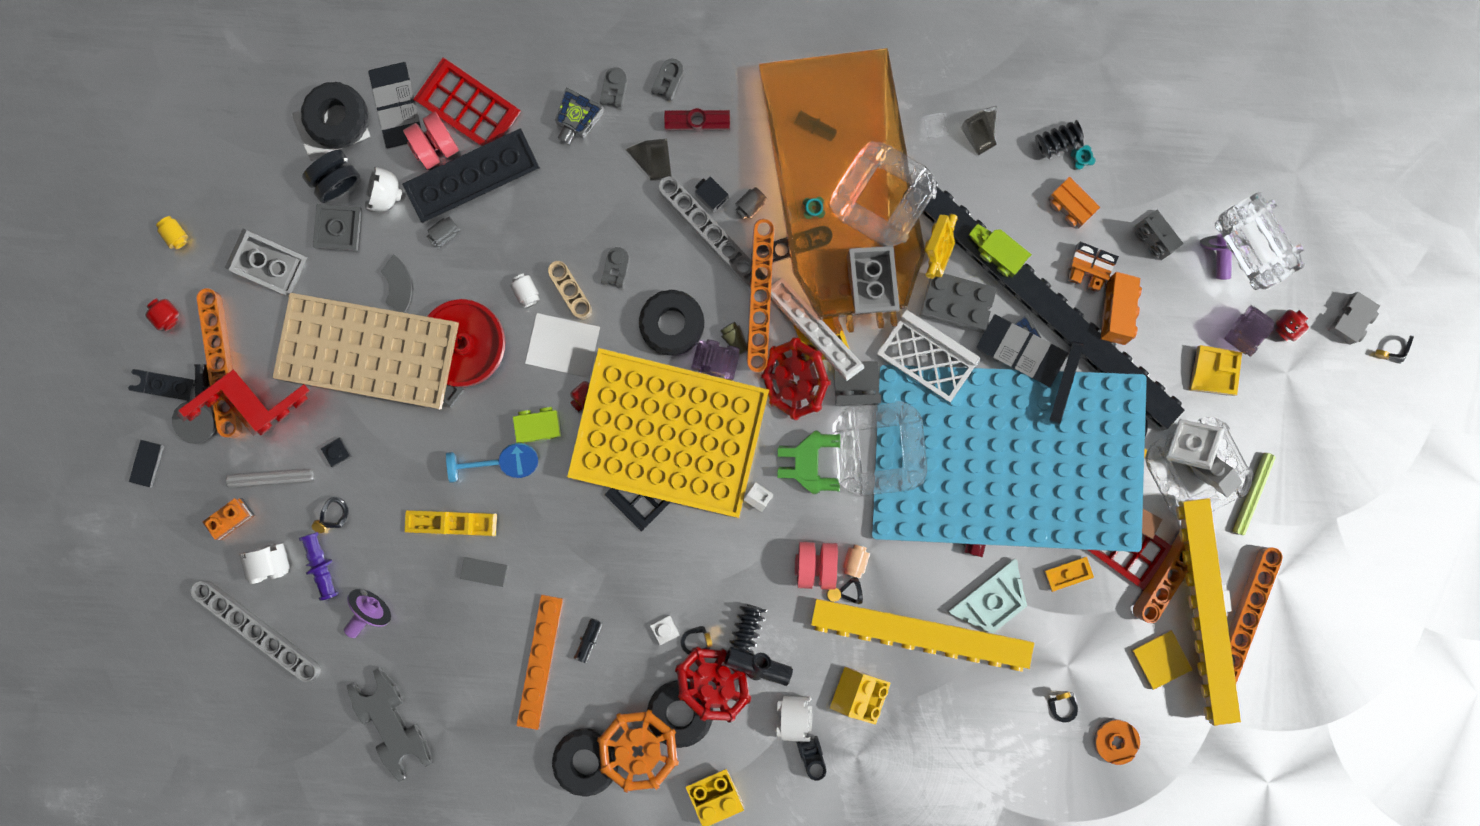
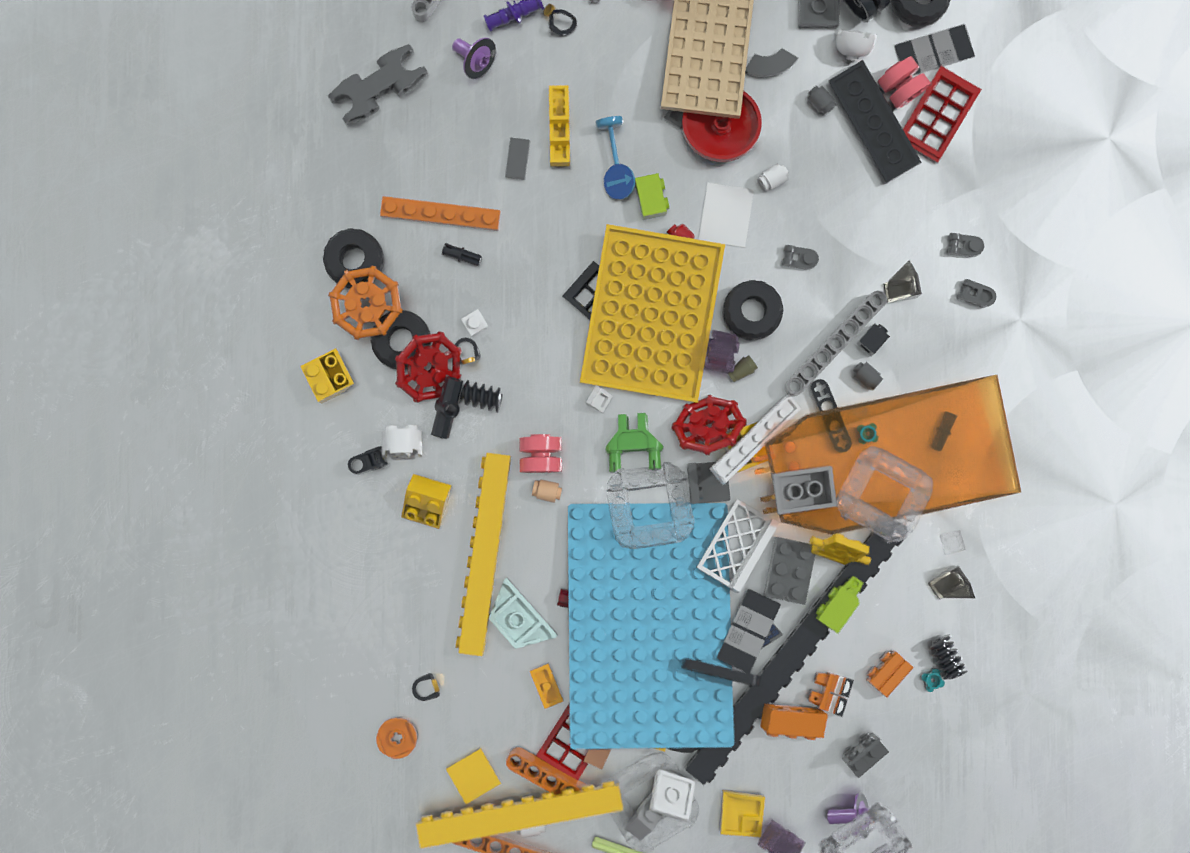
camera: 85 degrees right, 0 degrees up
black plate [320,437,352,468] -> none
tan beam [548,261,592,320] -> none
torso [555,87,605,144] -> none
dark red piece [664,108,730,132] -> none
orange beam [747,219,774,372] -> none
black piece [827,577,863,604] -> none

